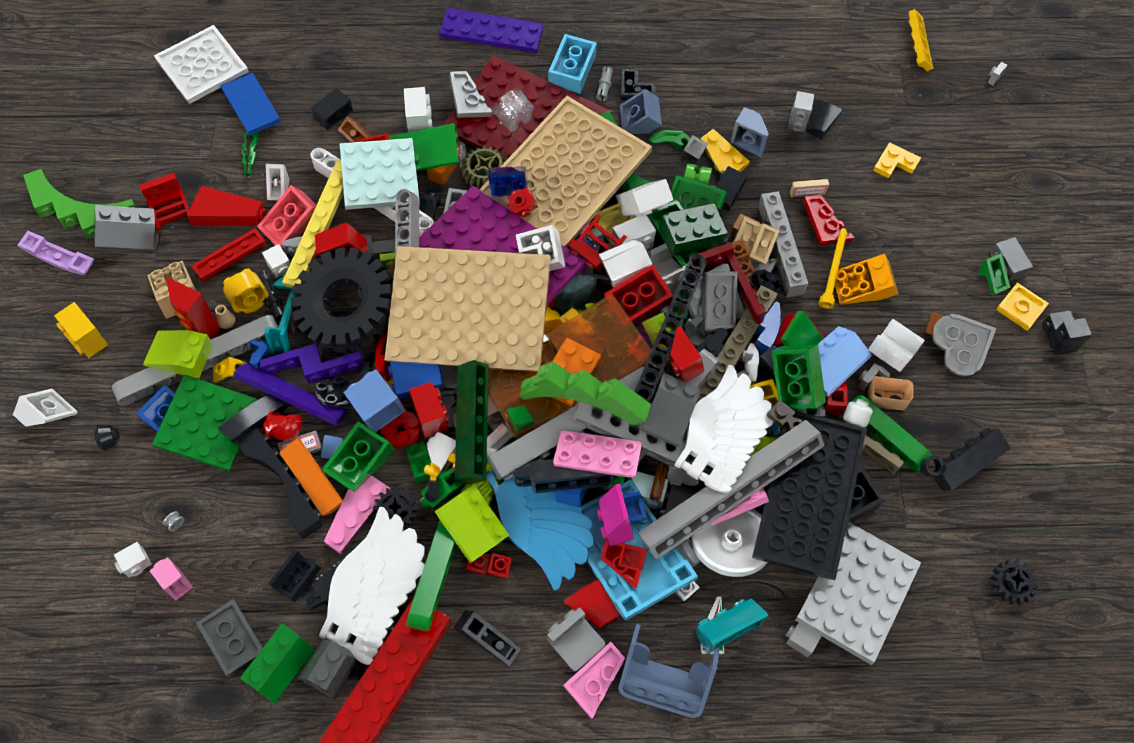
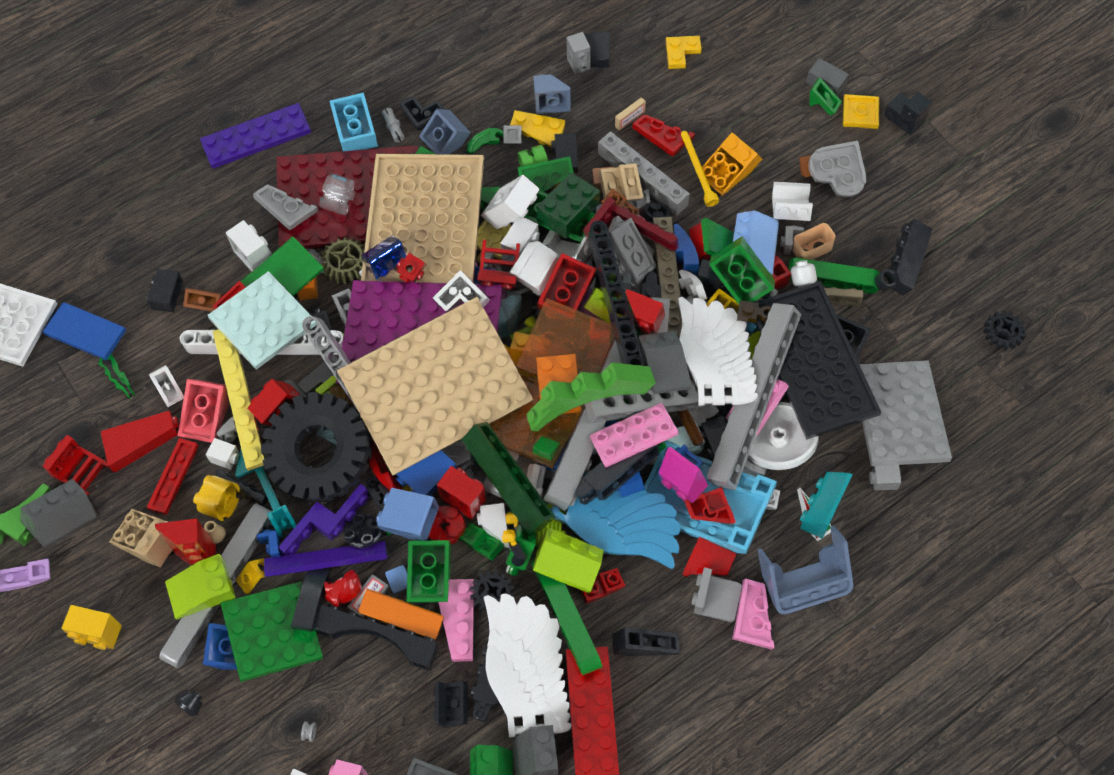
camera: 30 degrees left, 0 degrees up
white slope [13,389,78,427] -> none

